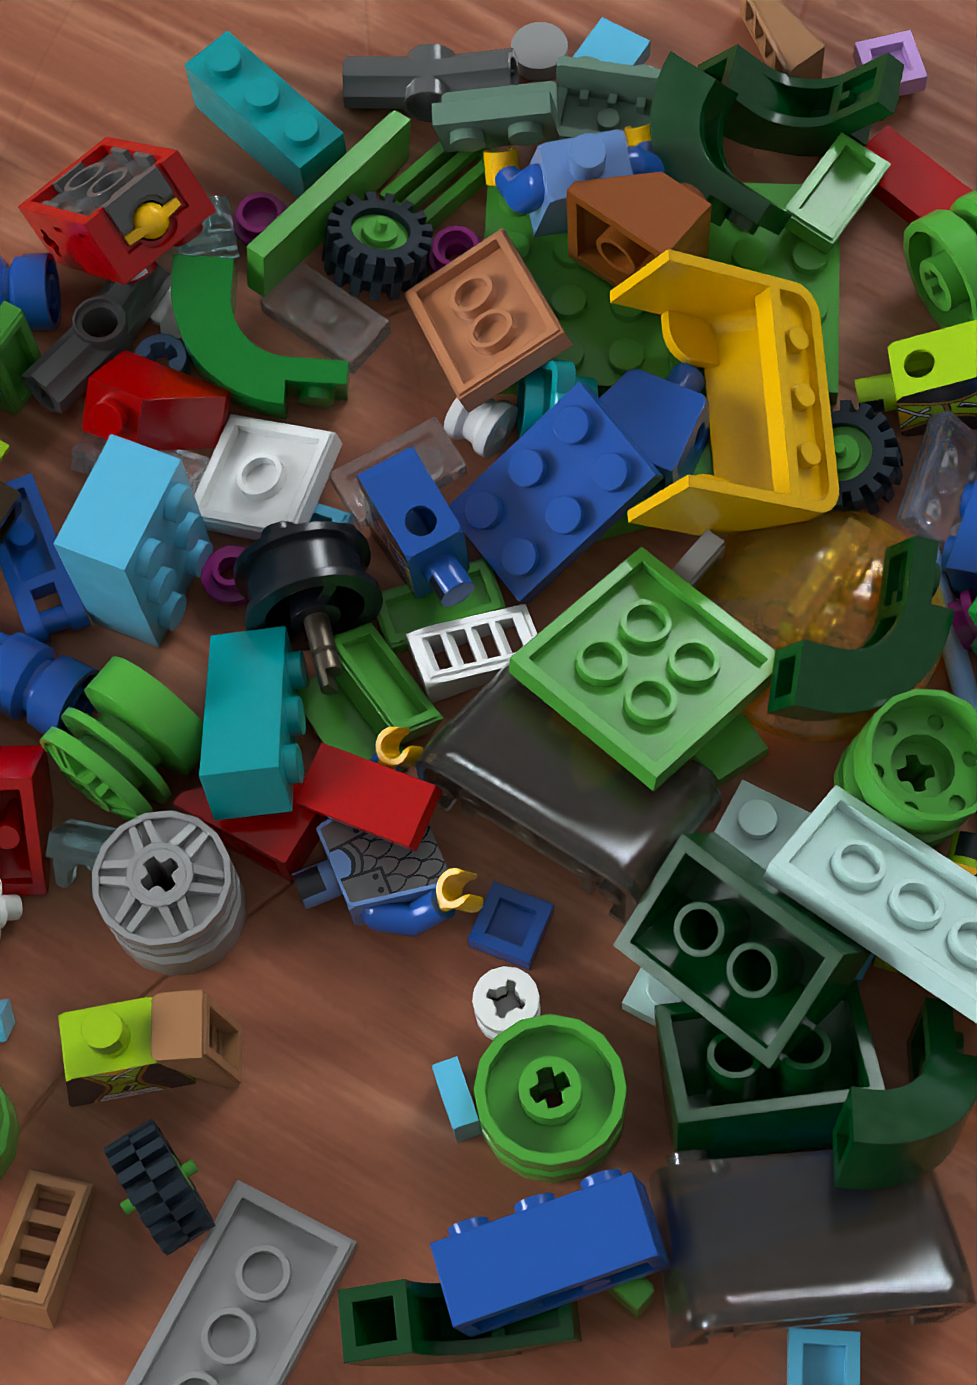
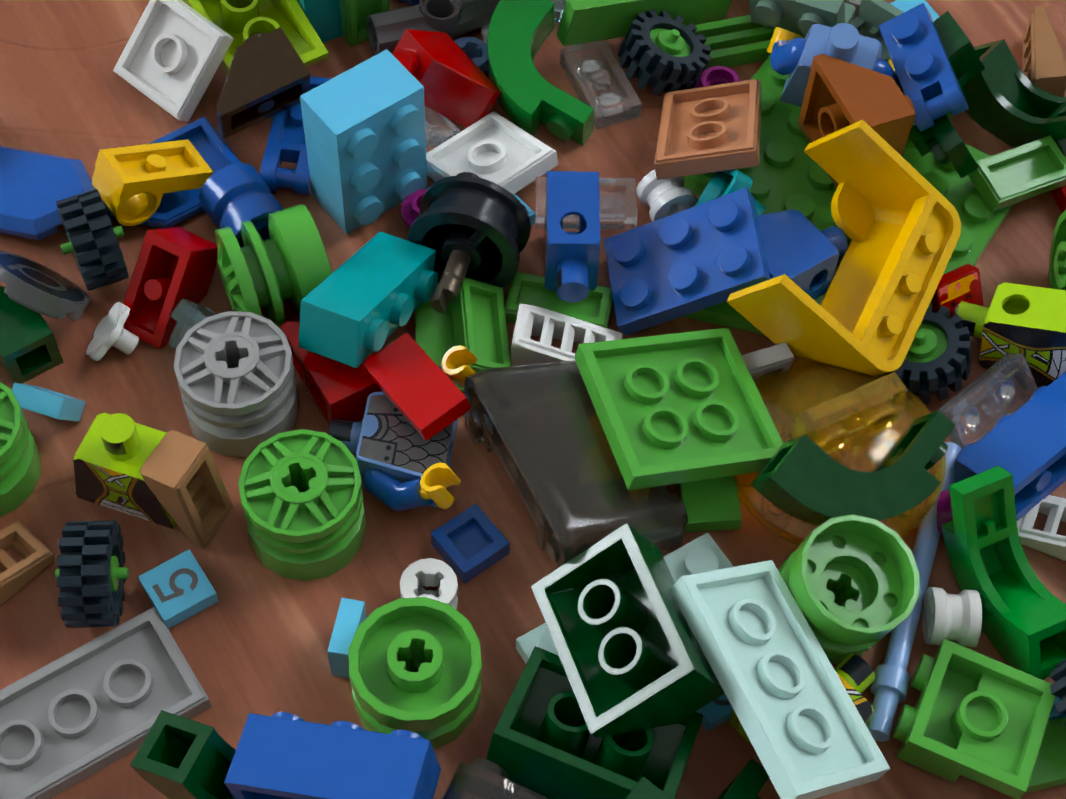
camera: 20 degrees right, 10 degrees down
none -> medium azure tile [138,549,219,629]
none -> bright green wheel [238,429,366,581]
none -> blue plate [878,3,969,132]
none -> red tile [930,264,984,318]

